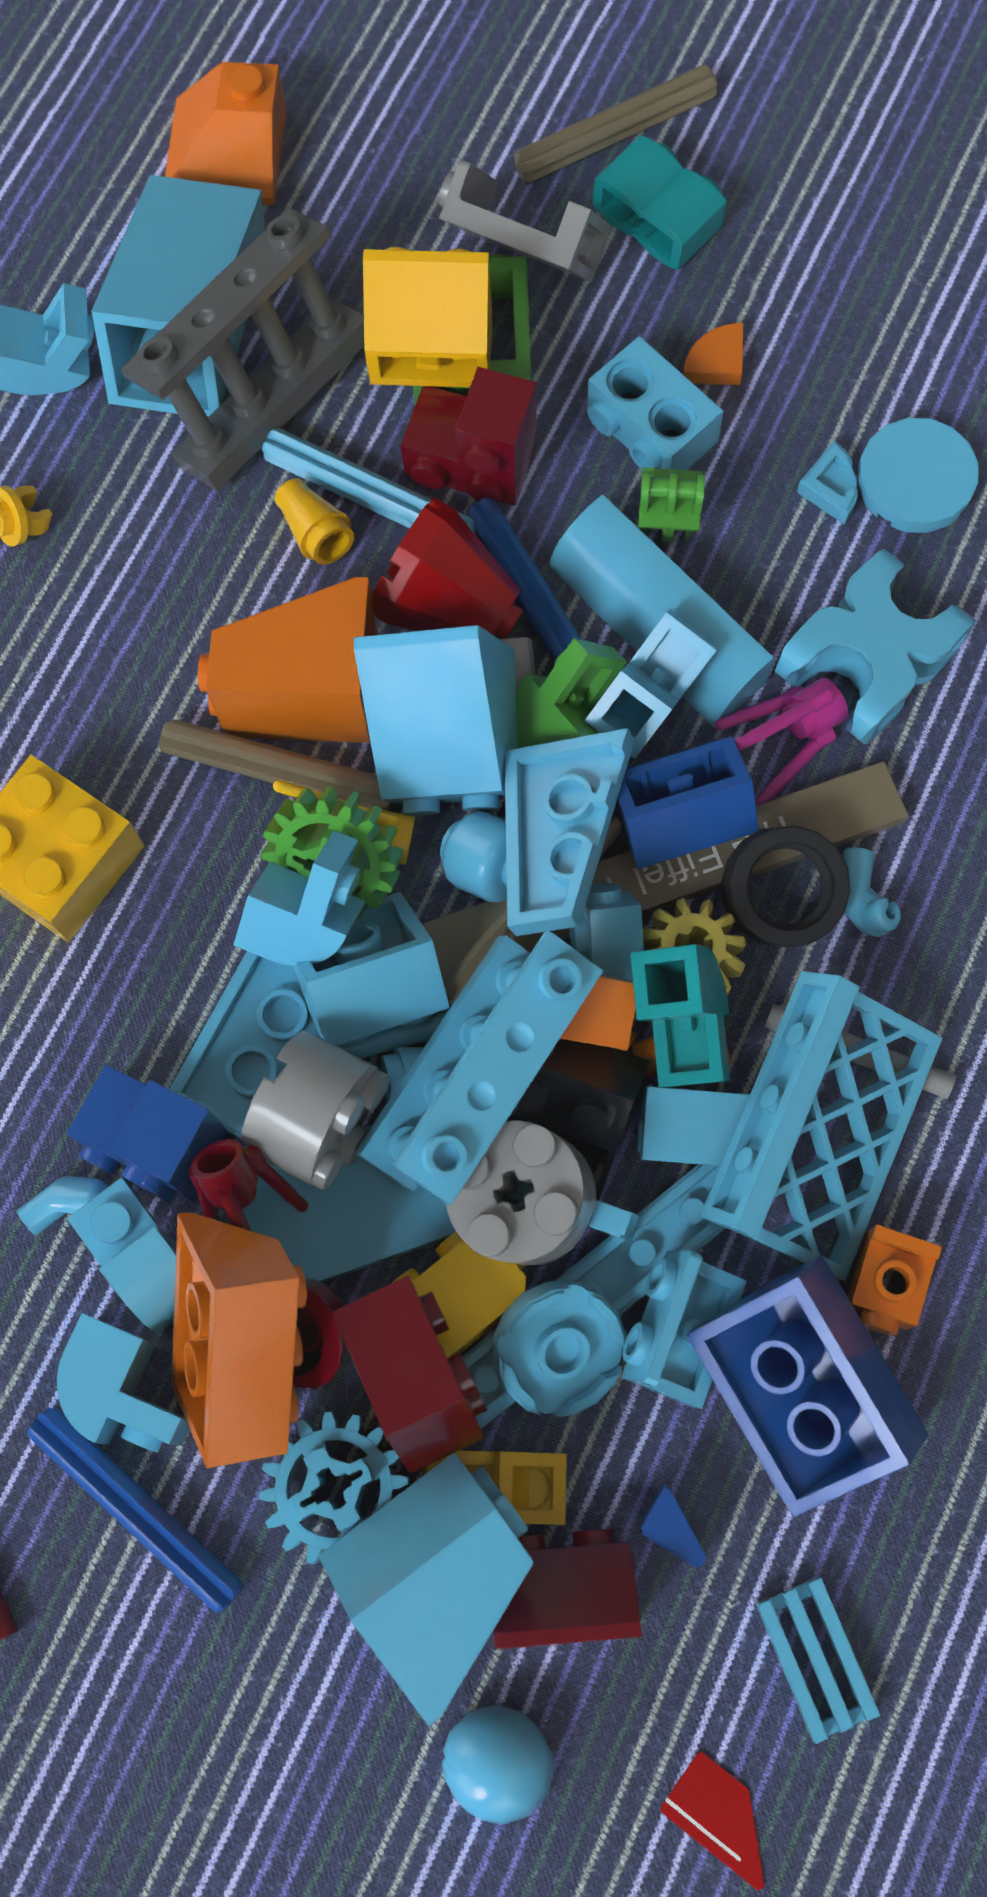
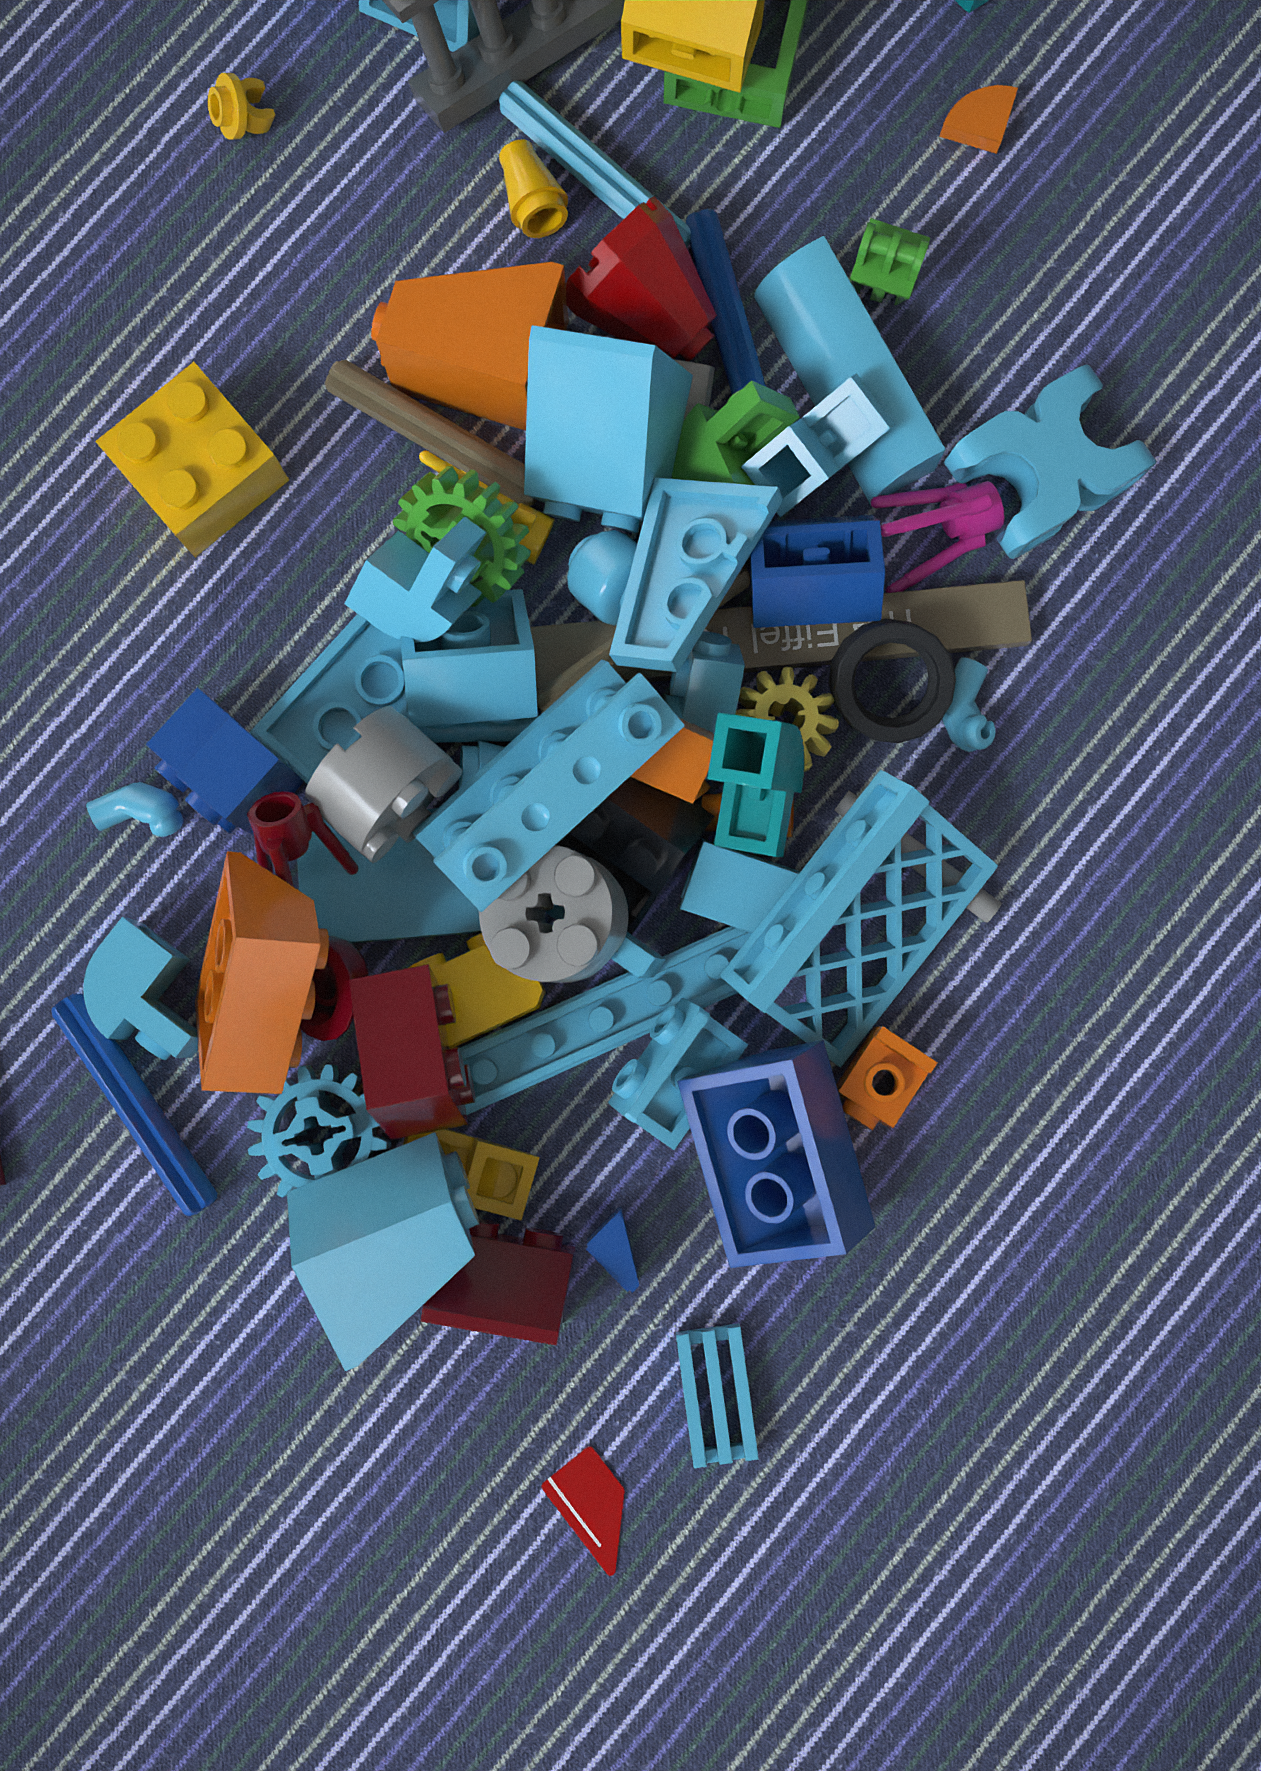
camera: 10 degrees right, 10 degrees up
medium azure brick [67,1177,177,1333] -> none
dark red brick [400,367,537,506] -> none
medium azure hair [442,1703,554,1825] -> none
medium azure tile [492,1280,627,1417] -> none
medium azure brick [587,336,724,470] -> none
medium azure tile [797,440,858,525] -> none
medium azure tile [858,418,978,533] -> none

